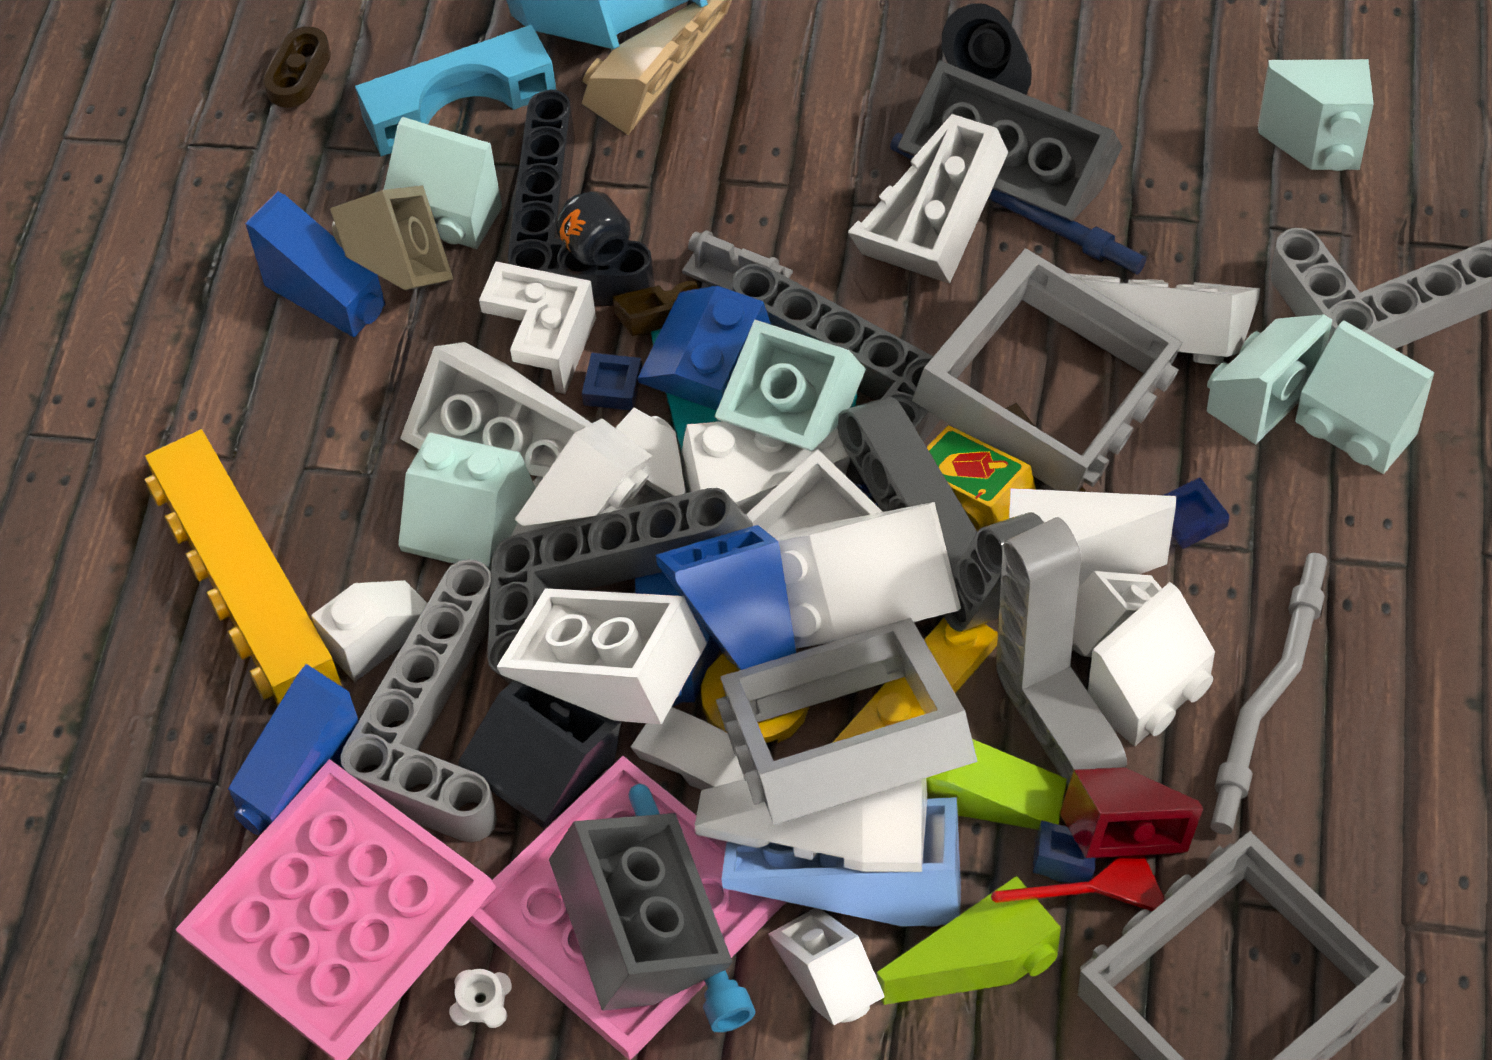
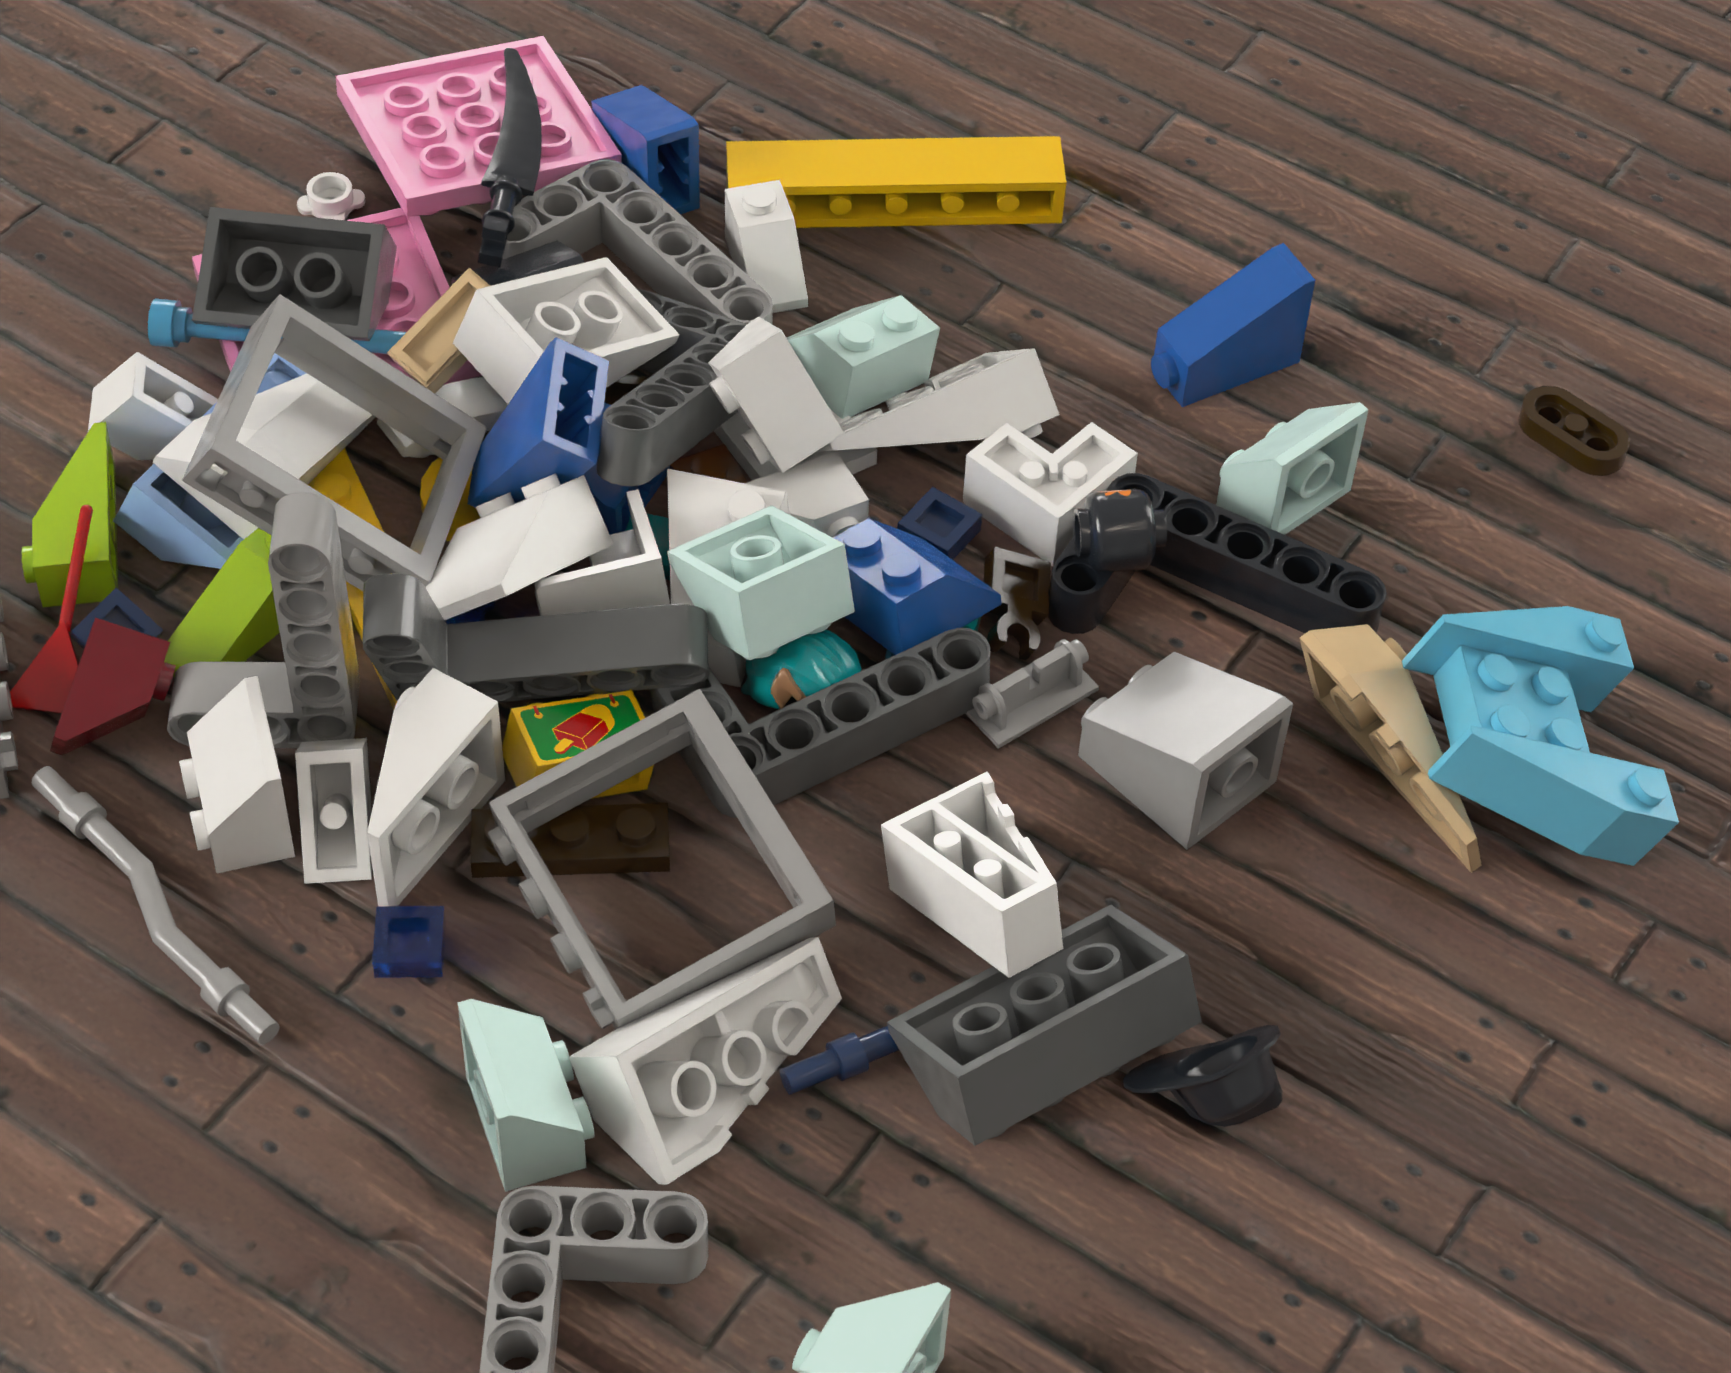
camera: 110 degrees right, 5 degrees down
dark tan slope [330,185,453,290] -> none
medium azure arch [355,25,556,156] -> none
light aqua slope [1295,320,1434,474] -> none
none -> tan tile [387,268,490,393]
none -> black sword [478,48,542,268]
none -> light grey slope [1078,652,1293,850]

